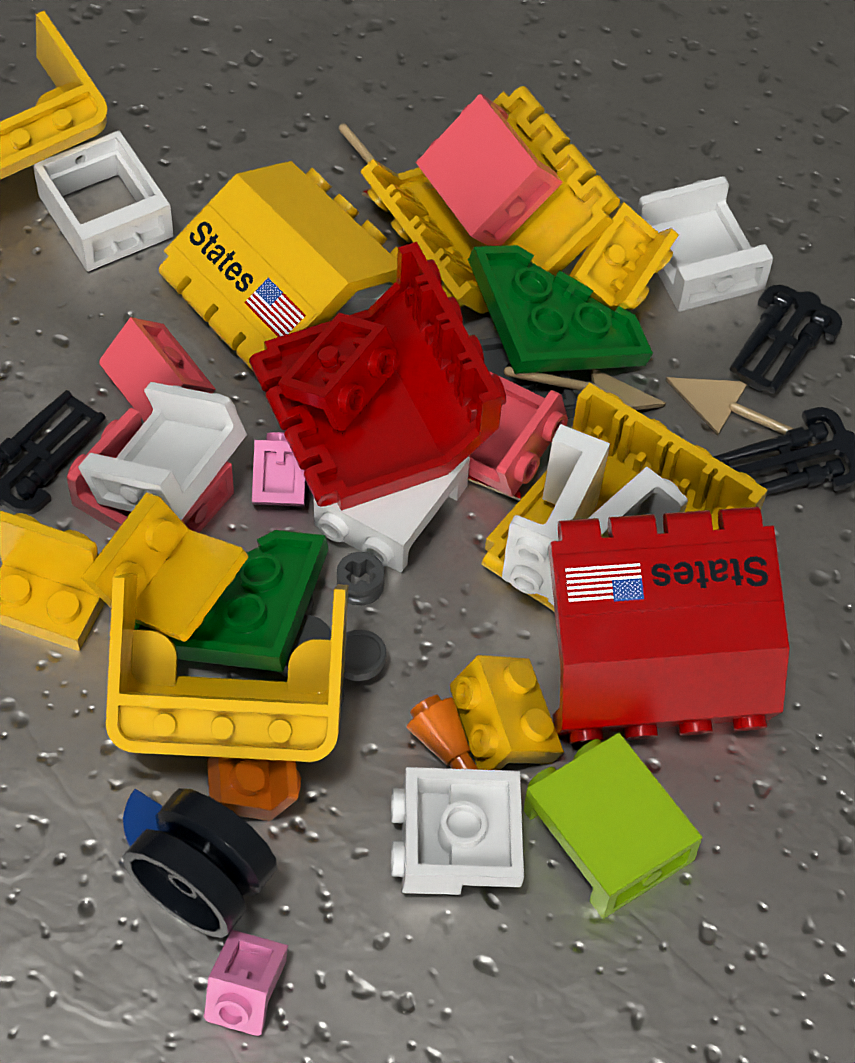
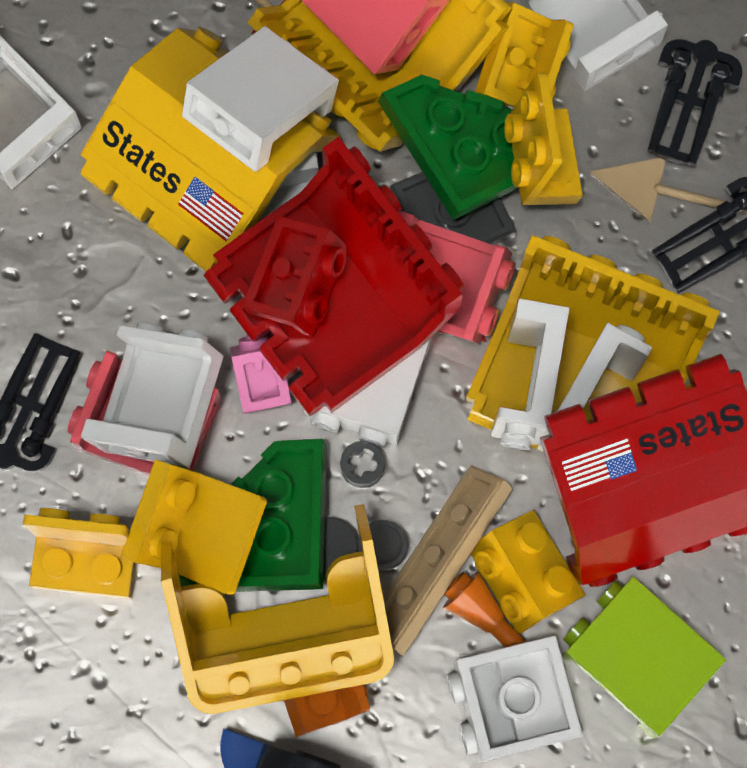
camera: 10 degrees left, 20 degrees up
coral panel [99,317,216,422] -> none
tan piece [504,367,666,410] -> none
none -> white panel [182,26,339,172]
none -> tan tile [383,465,513,656]
none -> yellow bracket [504,73,583,205]

